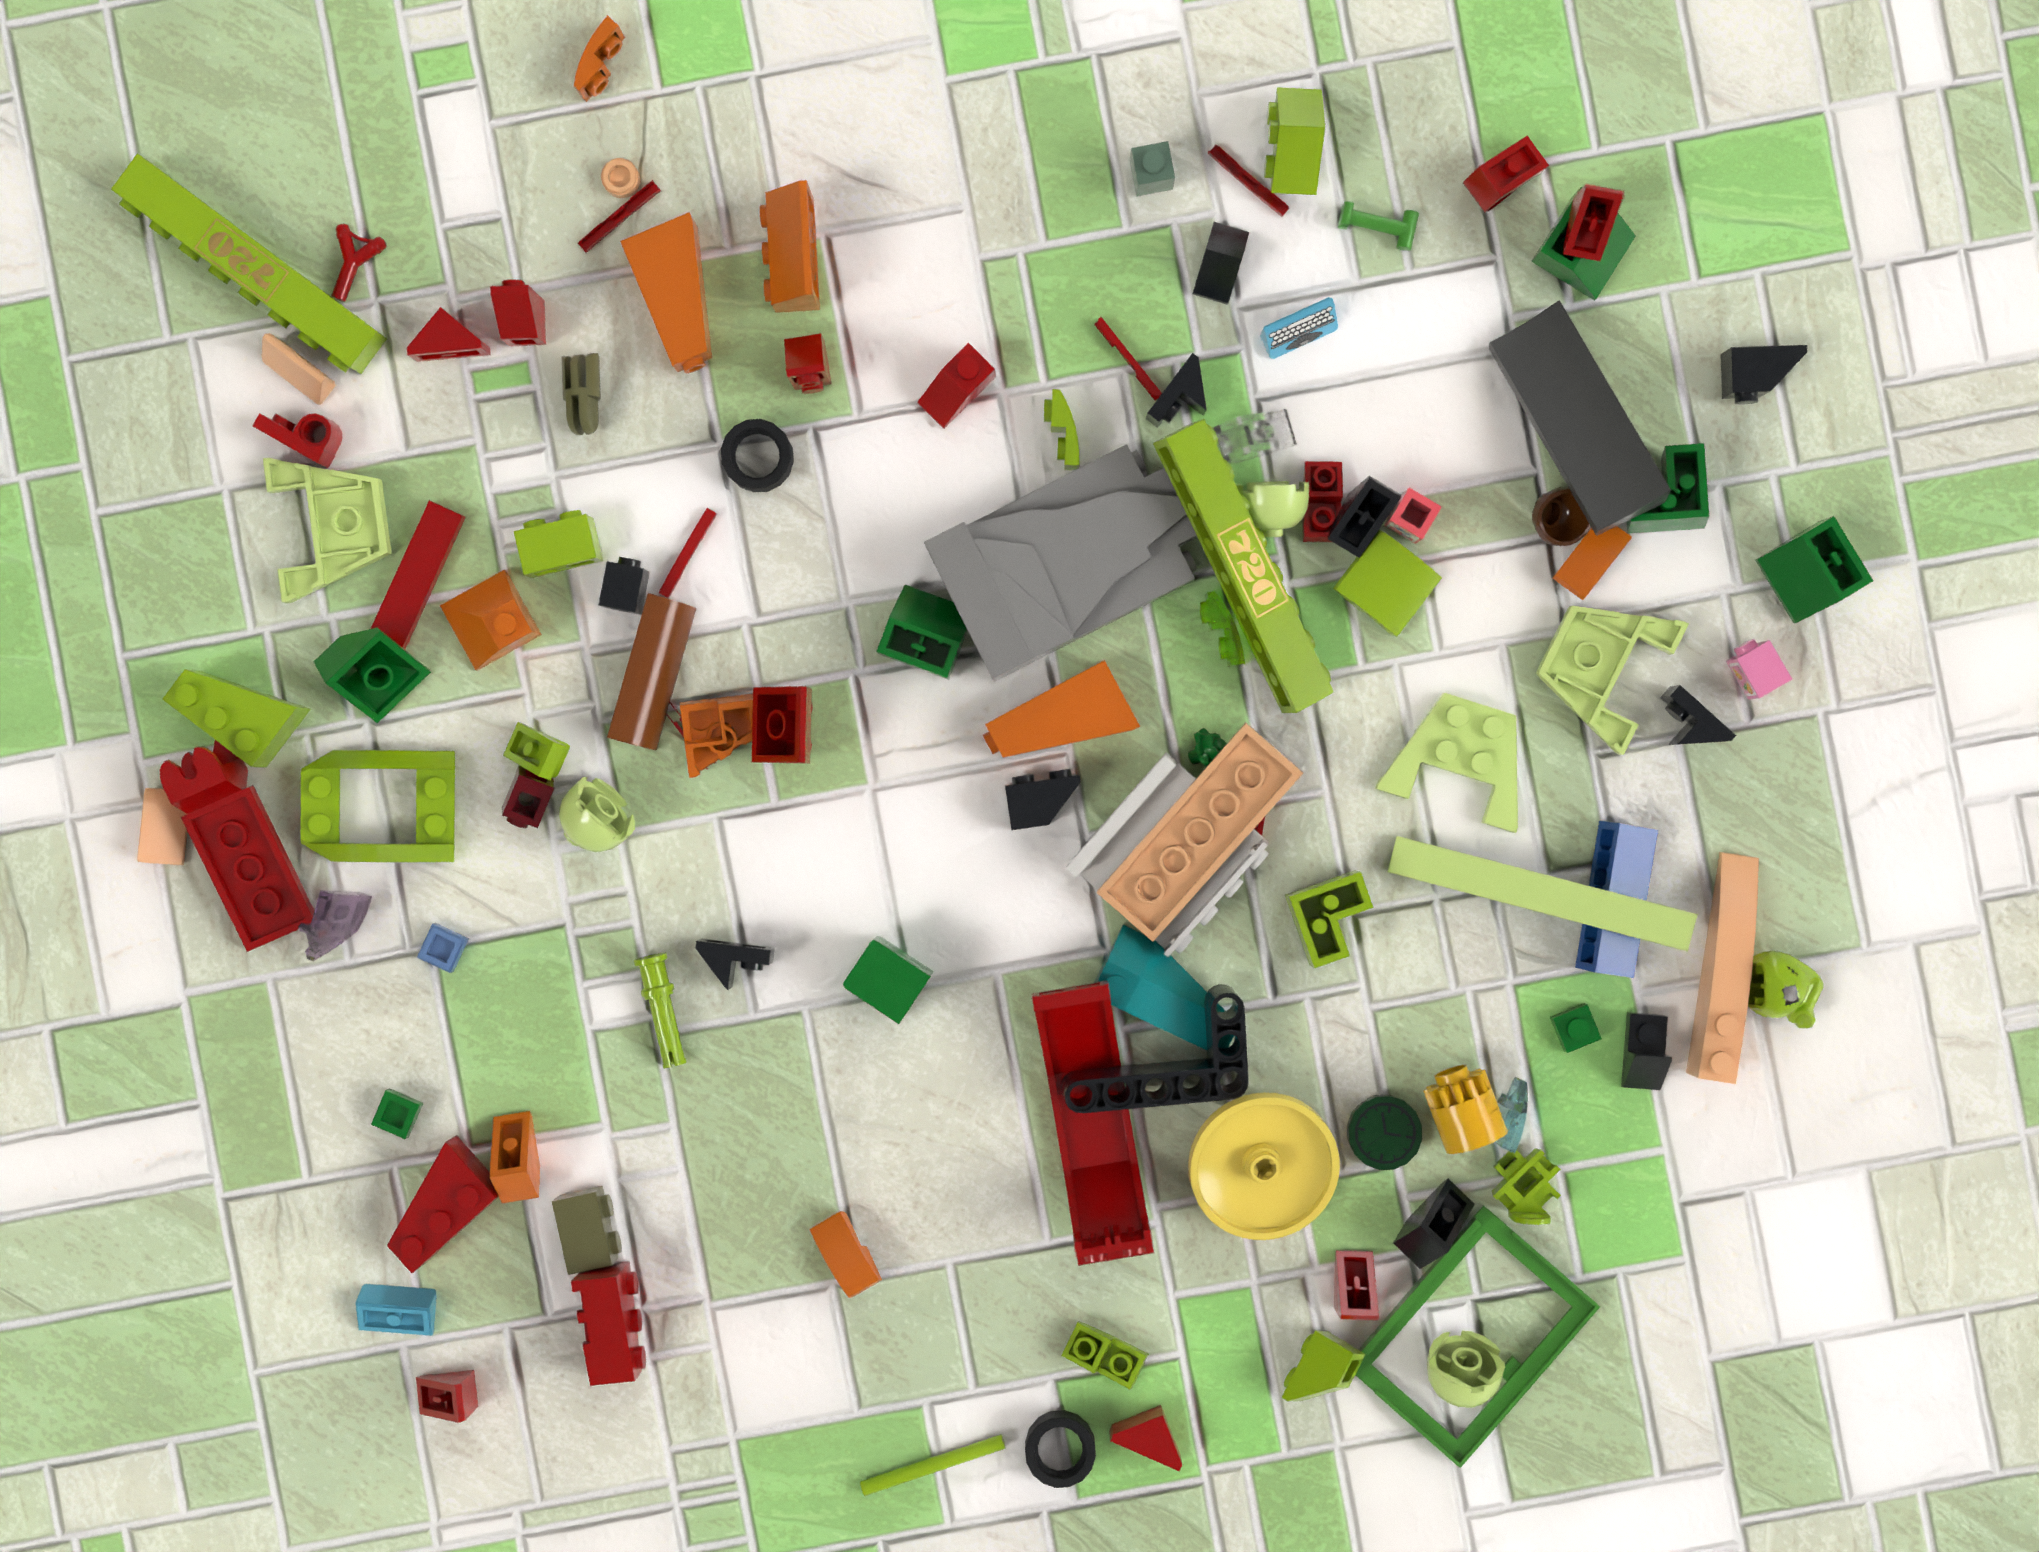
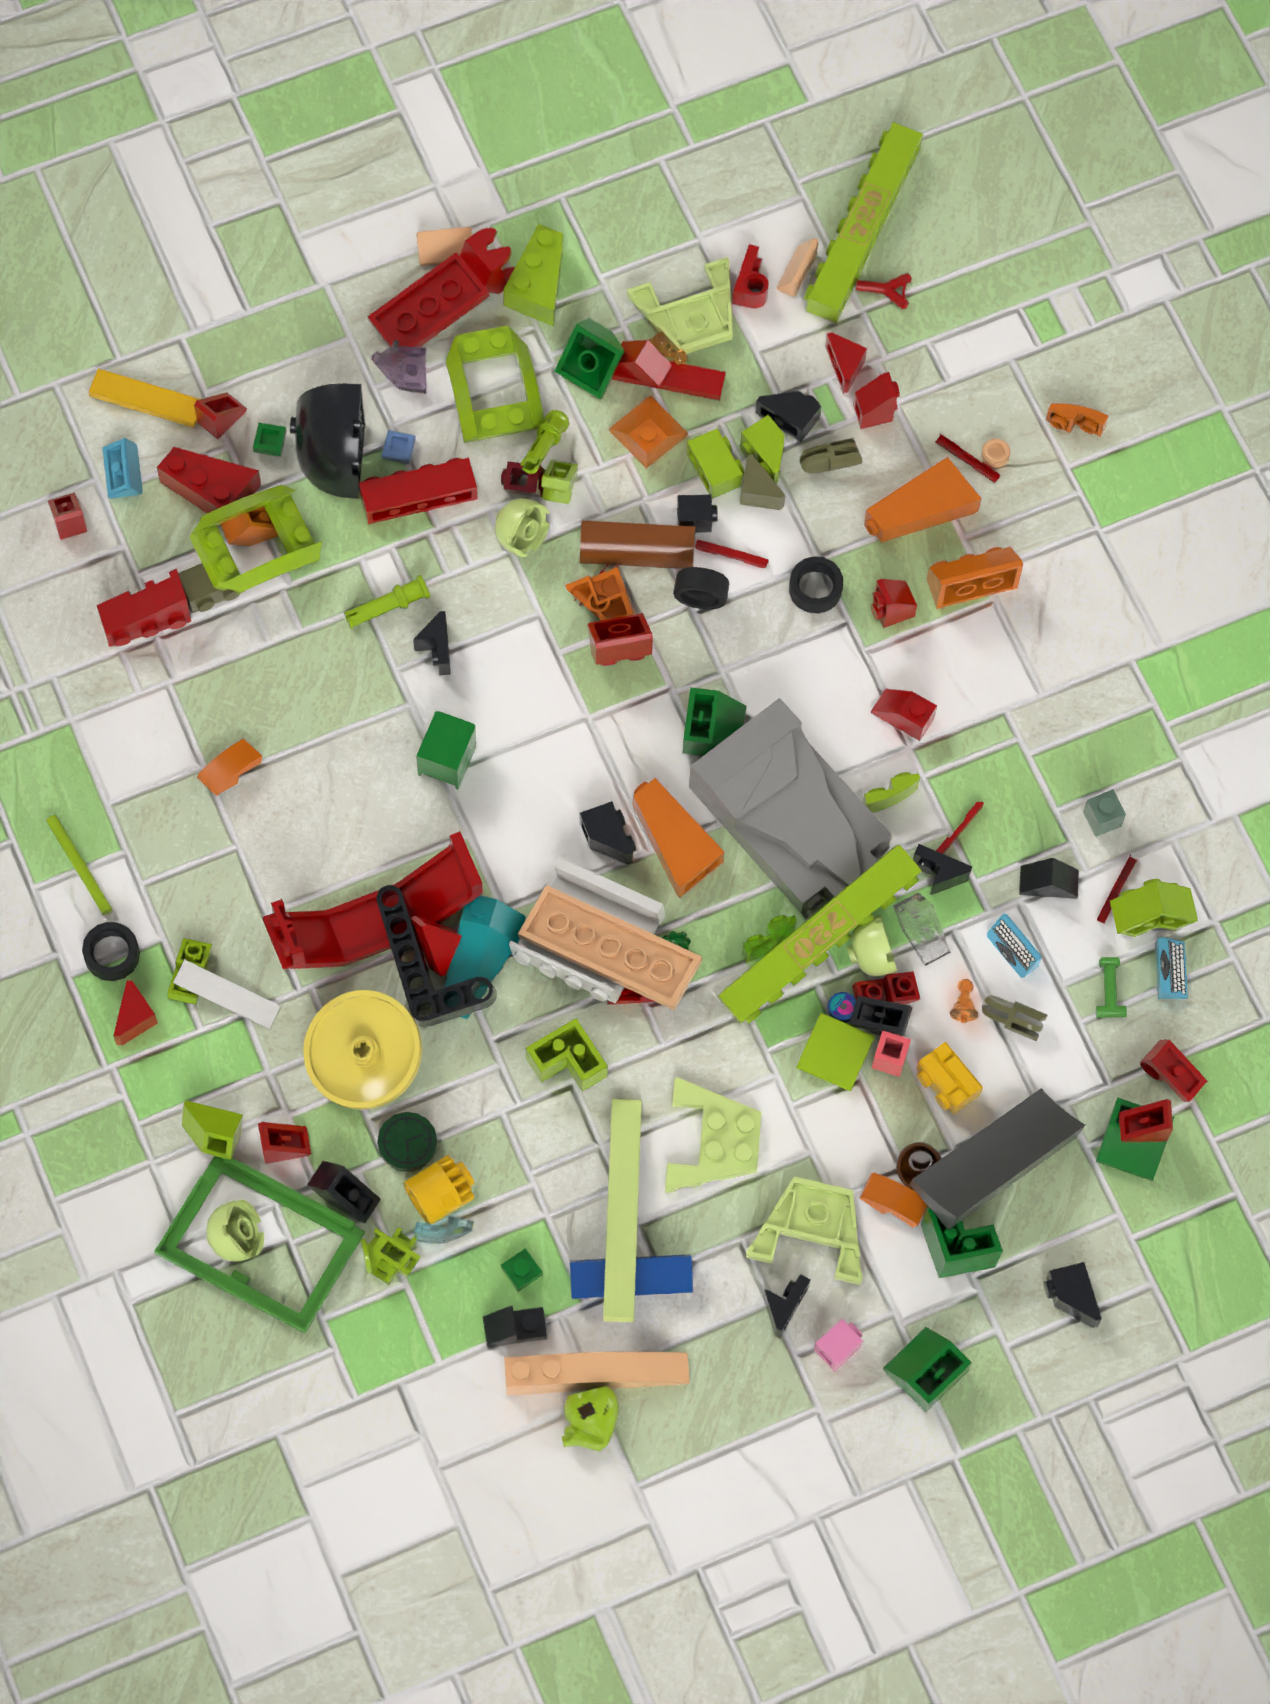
camera: 75 degrees right, 20 degrees down
none -> yellow tile [88,368,200,428]
none -> white sticker [173,960,281,1029]
none -> lime wedge [189,484,322,595]
none -> red slope [194,392,247,439]
none -> black brick [290,383,365,499]
none -> red brick [359,457,478,524]
none -> red slope [410,916,462,977]
none -> lime pin [521,410,569,474]
none -> red slope [616,340,672,389]
none -> clear orange piece [649,332,688,365]
none -> black tyre [673,567,730,610]
none -> lime slope [739,415,785,484]
none -> olive slope [740,454,785,510]
none -> black slope [755,391,822,442]
none -> tile [827,992,856,1023]
none -> yellow brick [916,1042,983,1115]
none -> clear orange piece [949,979,979,1023]
none -> olive arm [982,995,1048,1041]
none -> slope [1155,937,1188,999]

